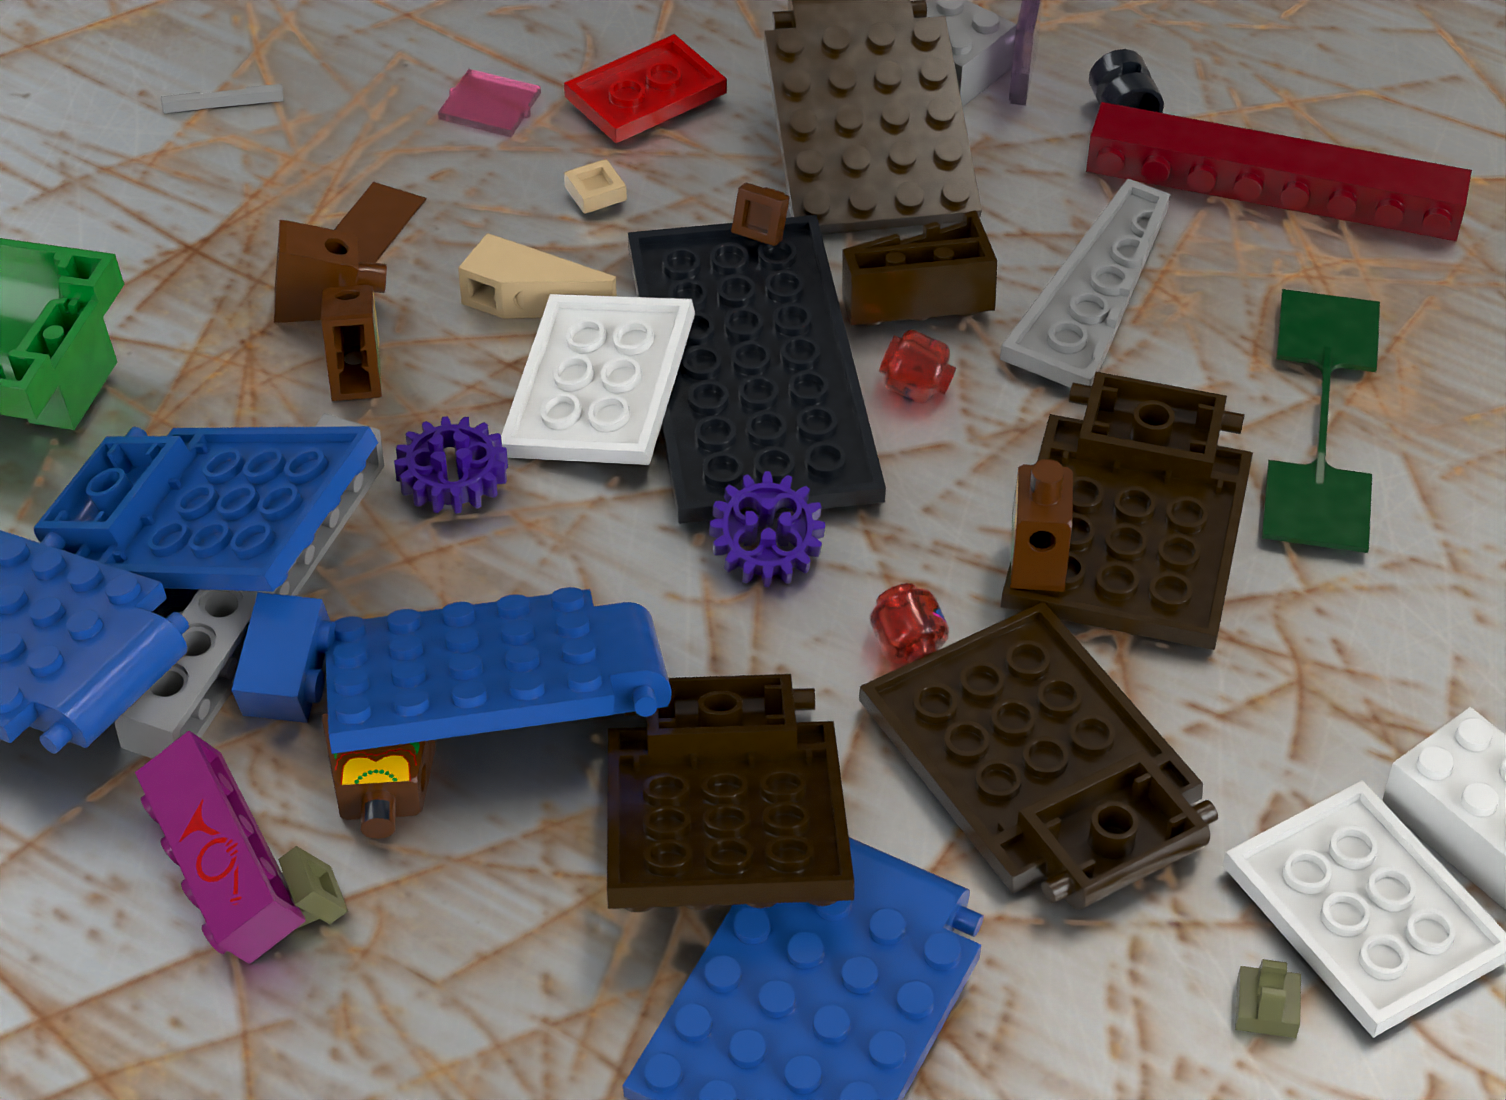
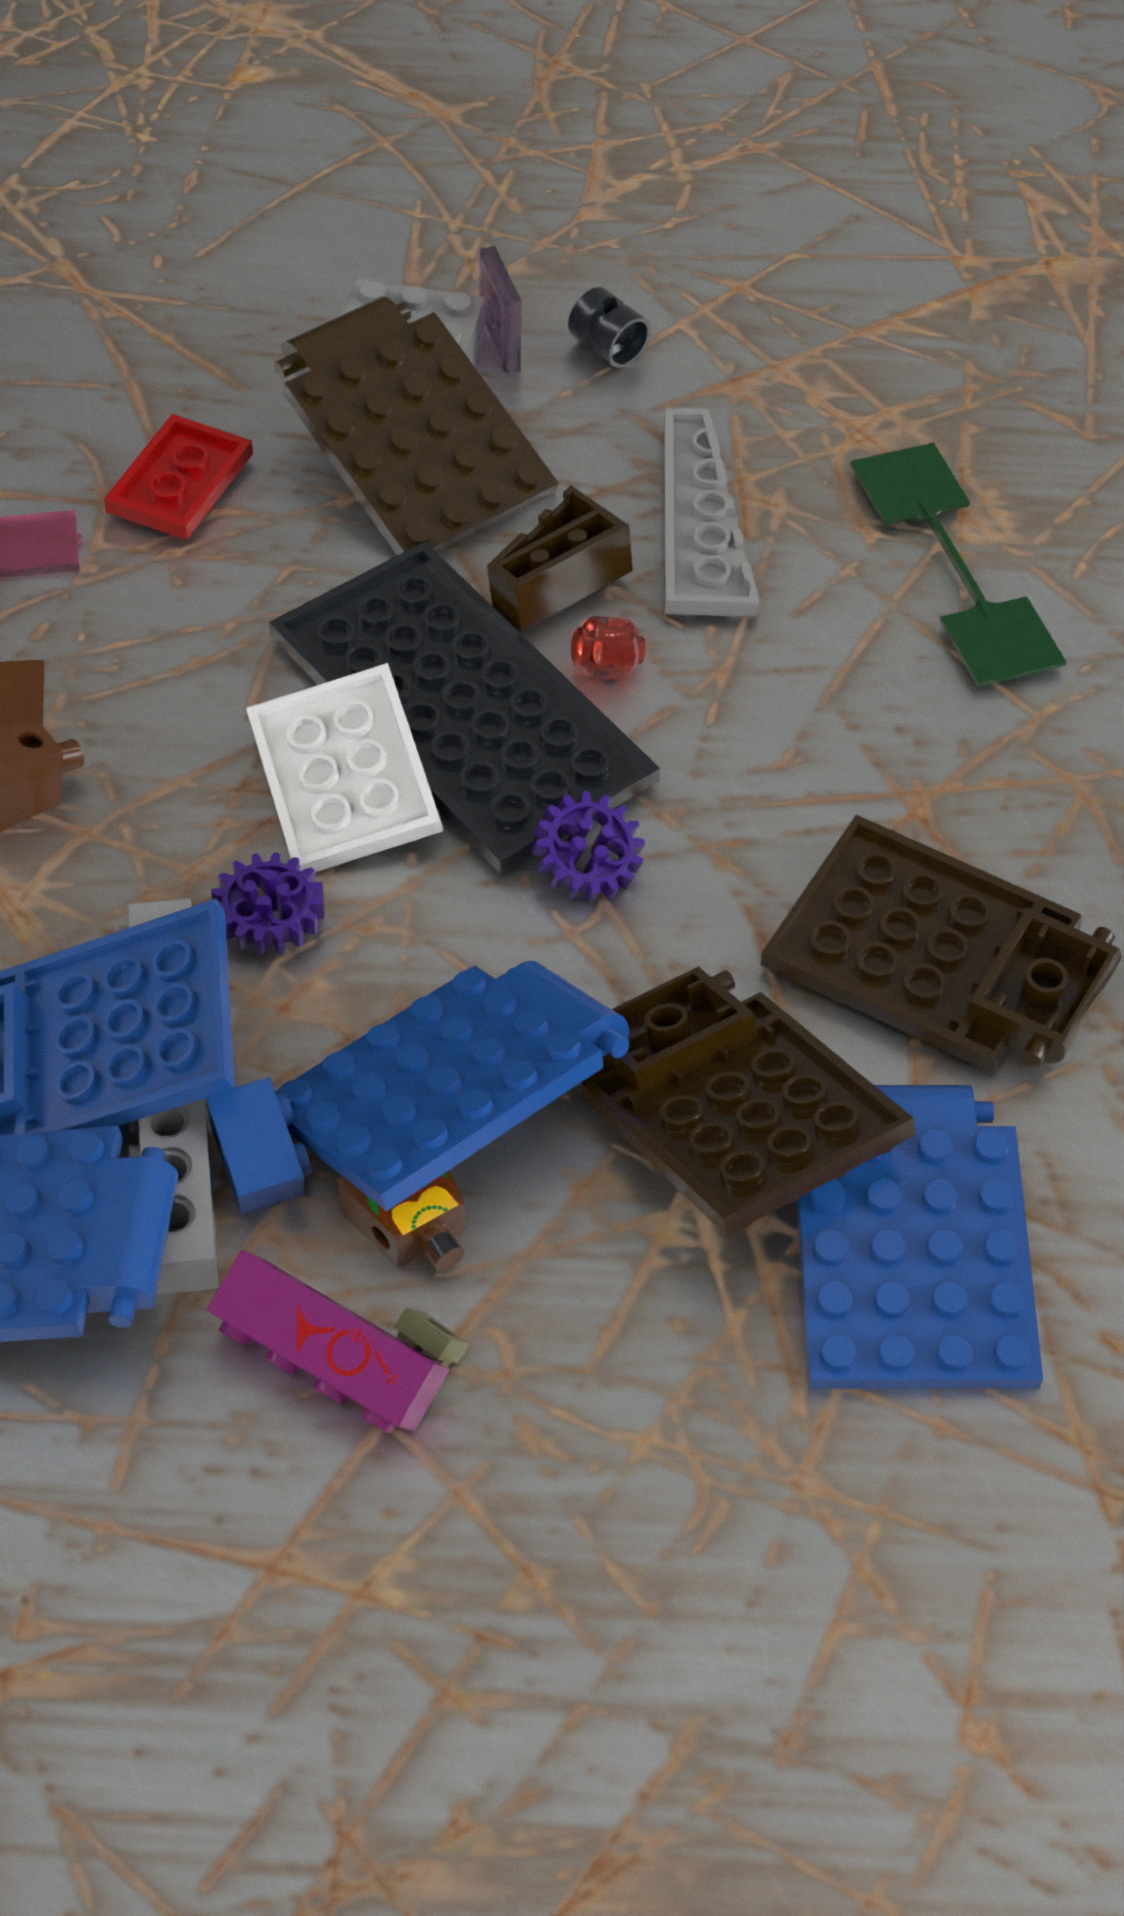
camera: 30 degrees left, 5 degrees up
reddish brown torso [321,285,382,401] -> none
tan slope [458,233,617,319] -> none
tan plate [564,159,627,214] -> none
reddish brown tile [731,182,790,246] -> none
clear red head [870,583,949,664] -> none
dark brown plate [1000,372,1253,650] -> none
reddish brown torso [1010,459,1073,592] -> none
dark red brick [1086,102,1472,242] -> none

